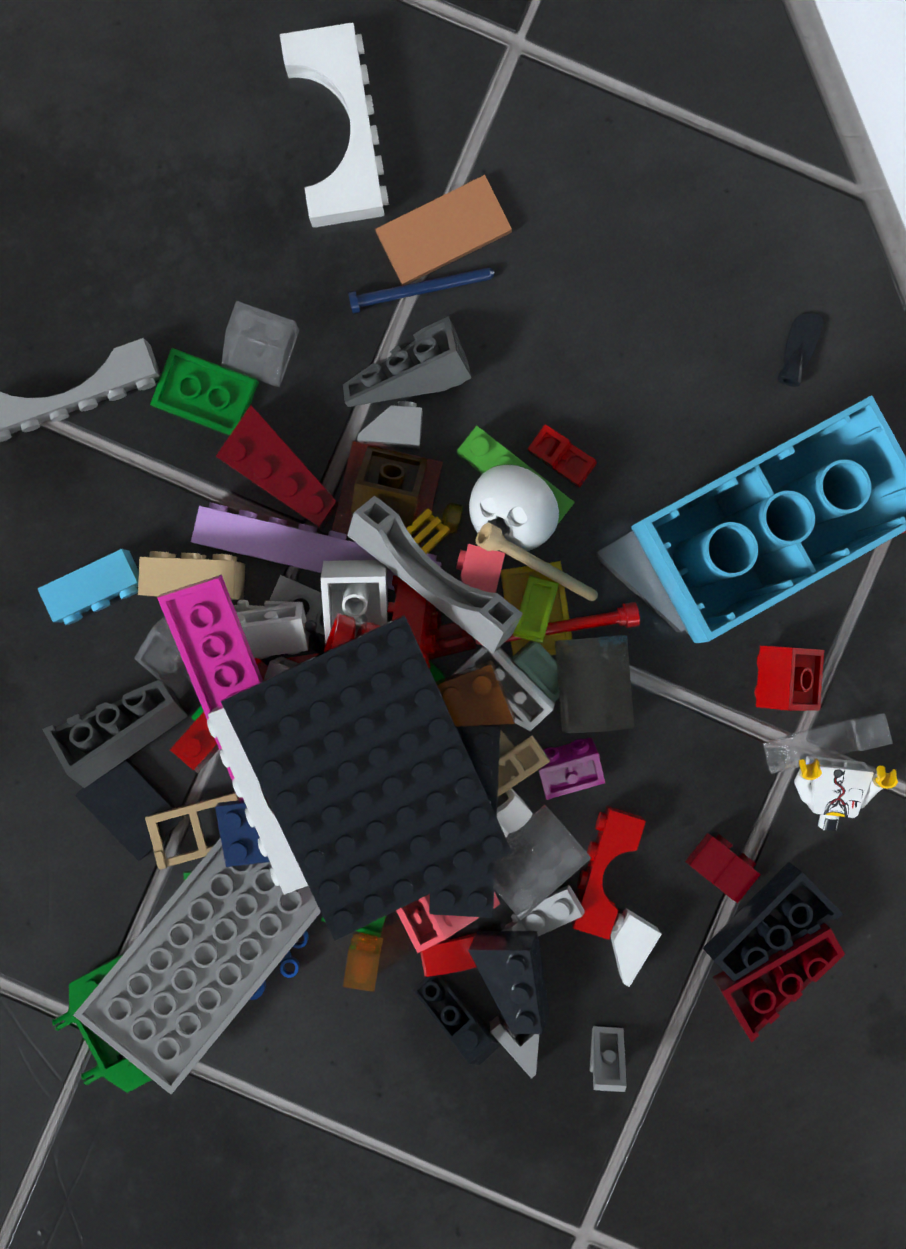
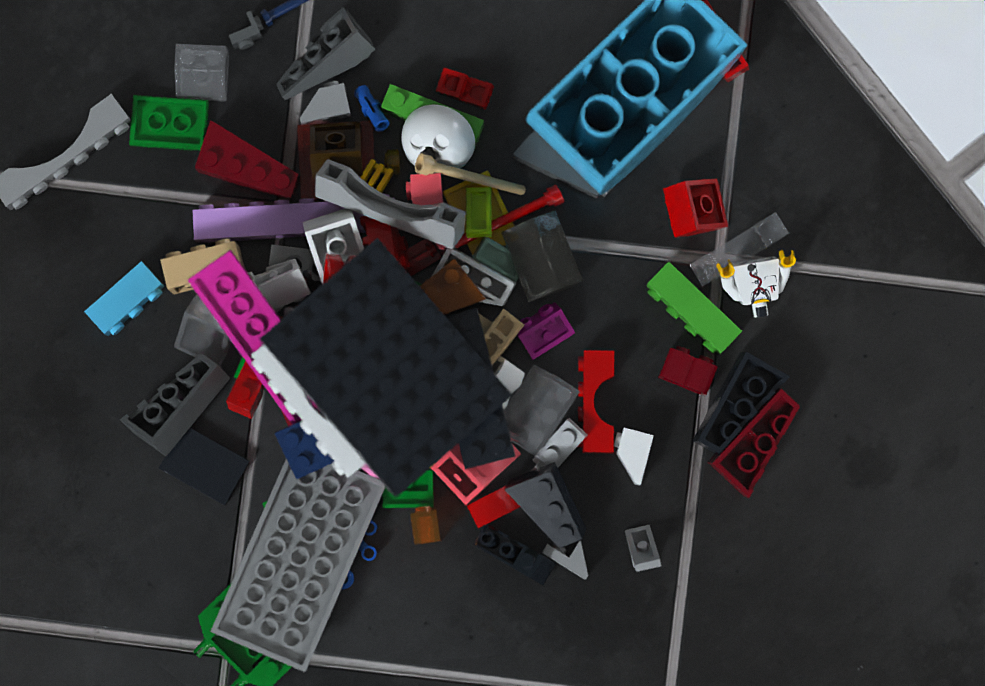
camera: 15 degrees left, 5 degrees down
tan window [145,792,238,870] -> none
none -> dark grey bracket [229,10,264,50]
none -> blue pin [354,85,390,132]
none -> bright green brick [647,261,742,355]

